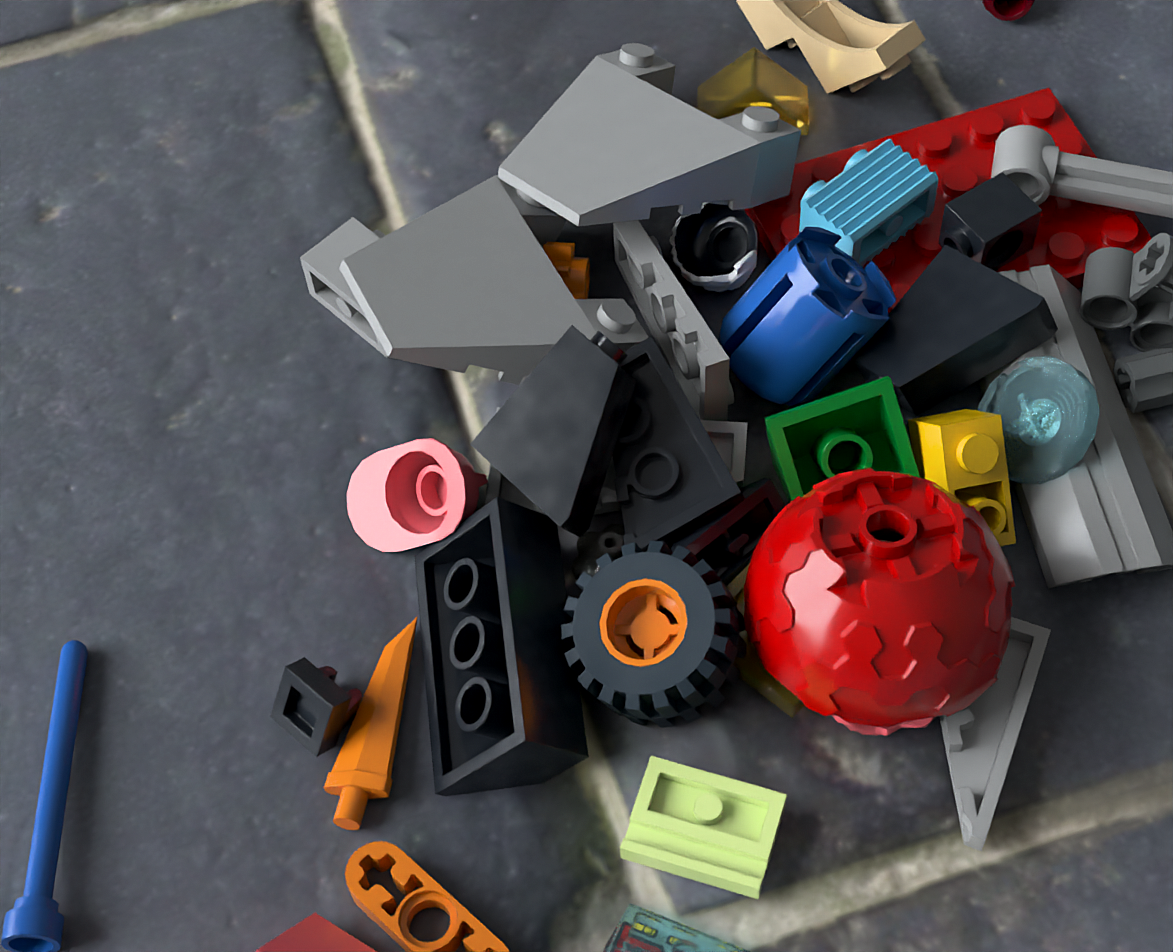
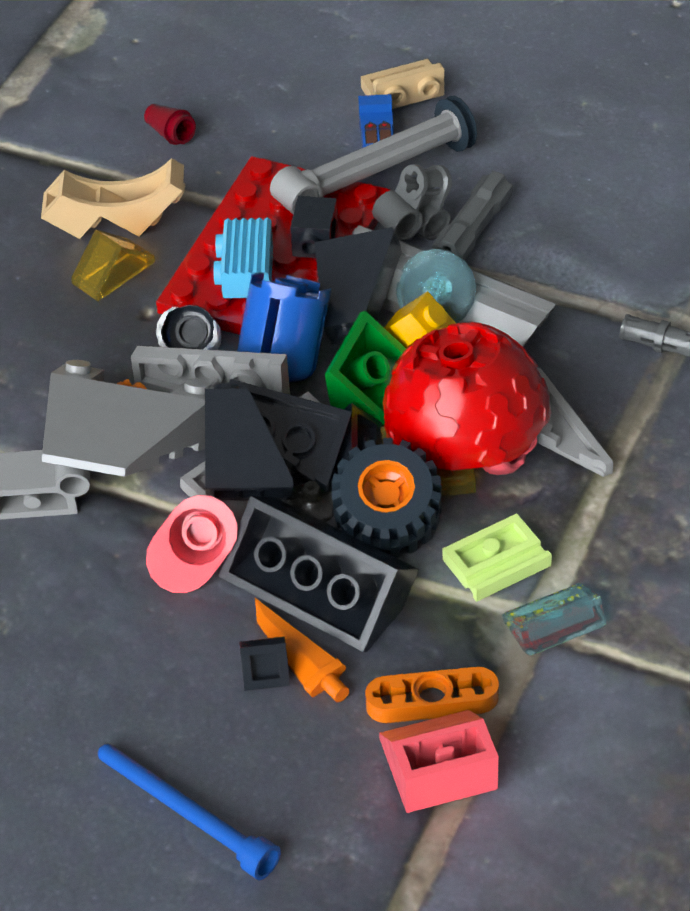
camera: 50 degrees left, 10 degrees down
light grey wedge [498,43,801,226] -> none

